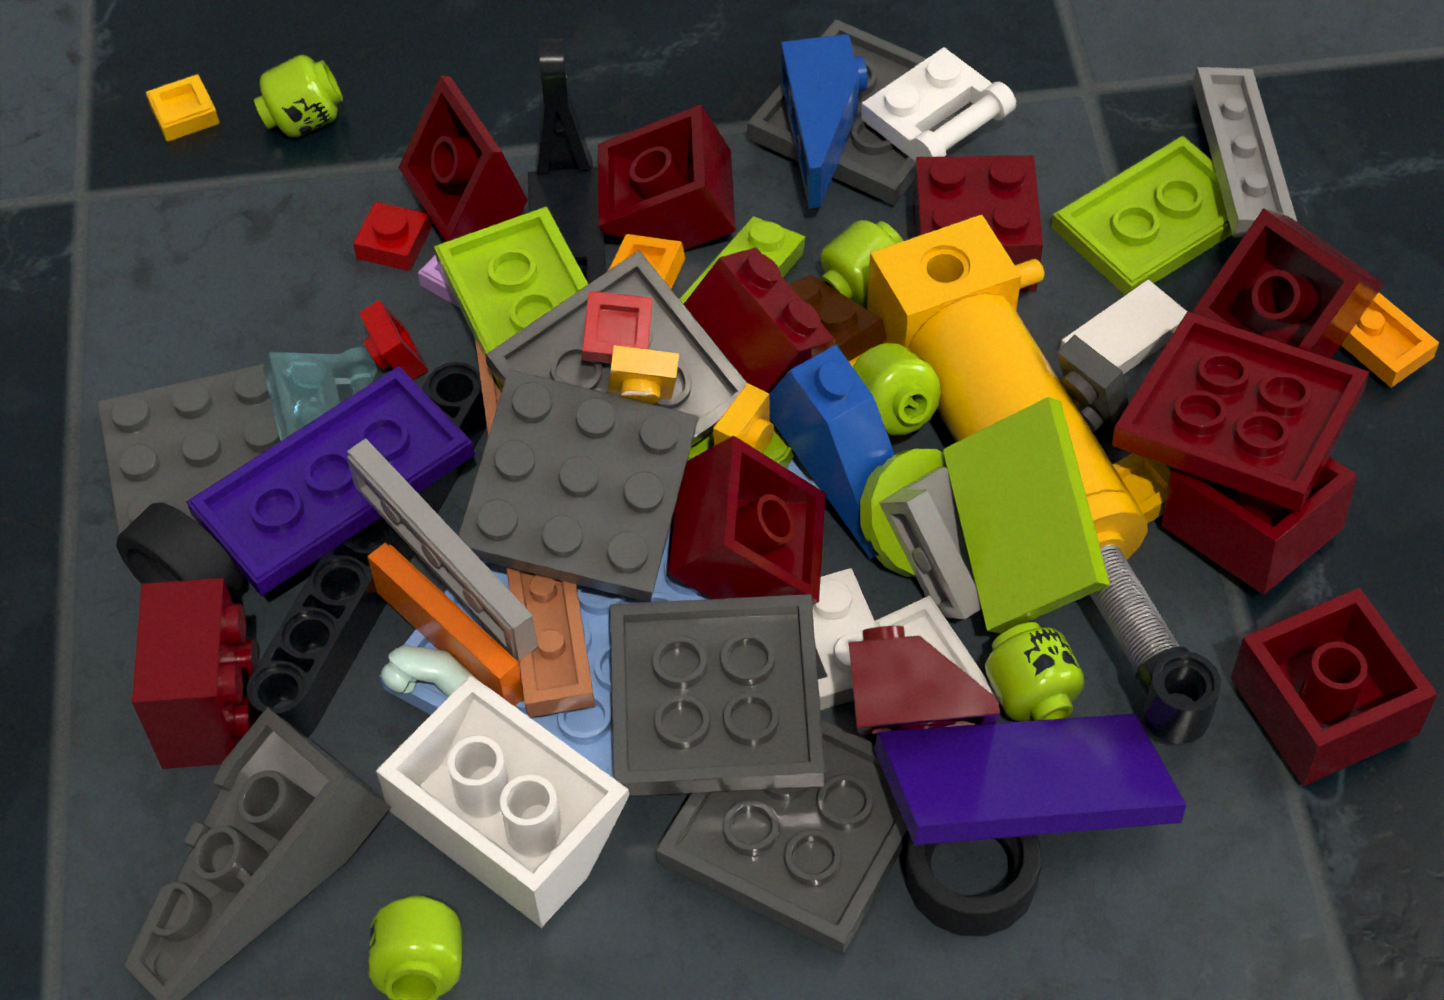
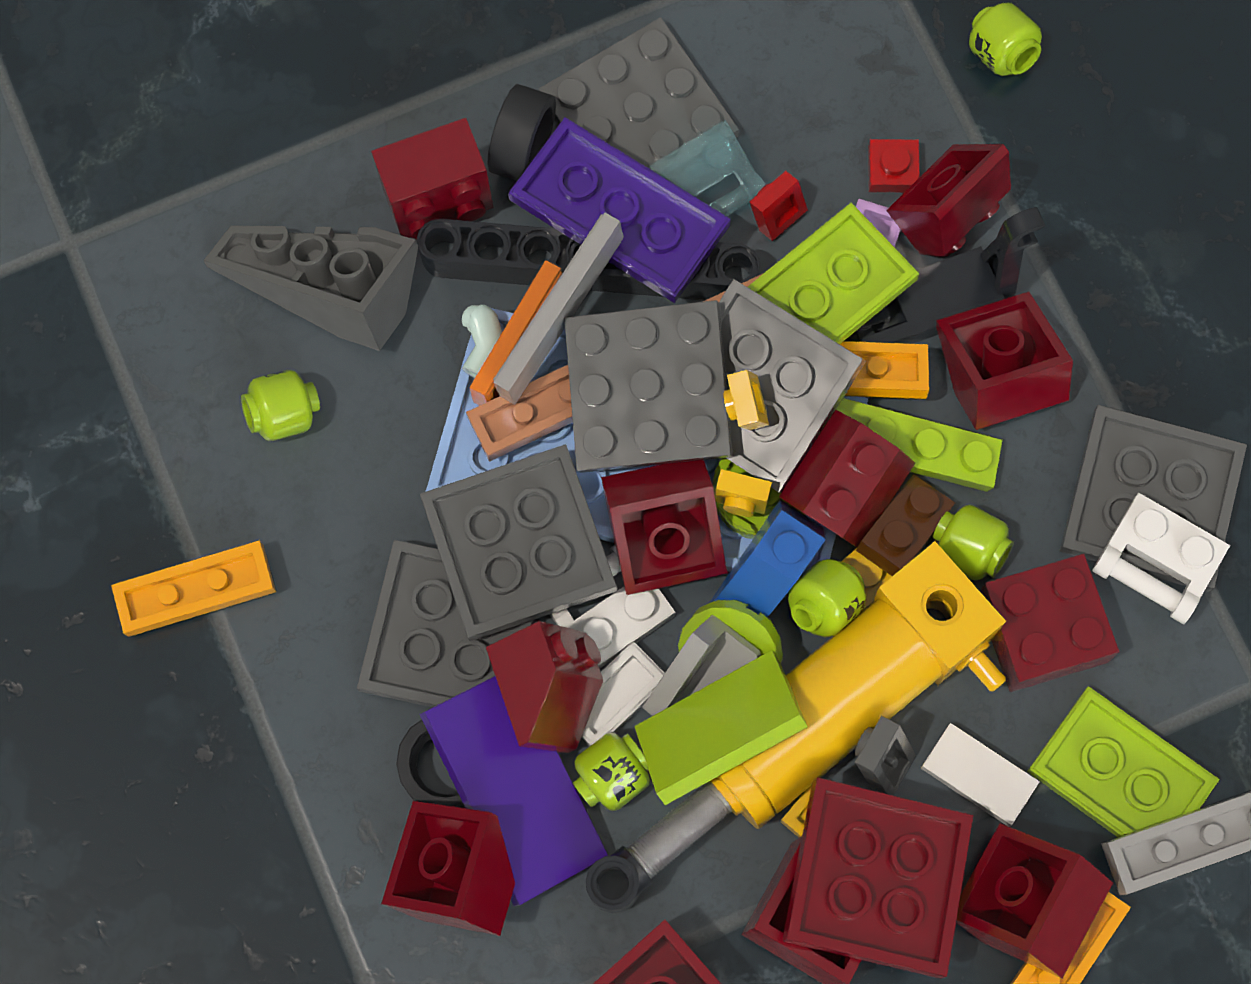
camera: 75 degrees right, 20 degrees up
white slope [376,675,629,928] -> none
plate [581,291,653,363] -> none
blue slope [781,34,868,208] -> none
none -> dark red slope [381,801,515,936]

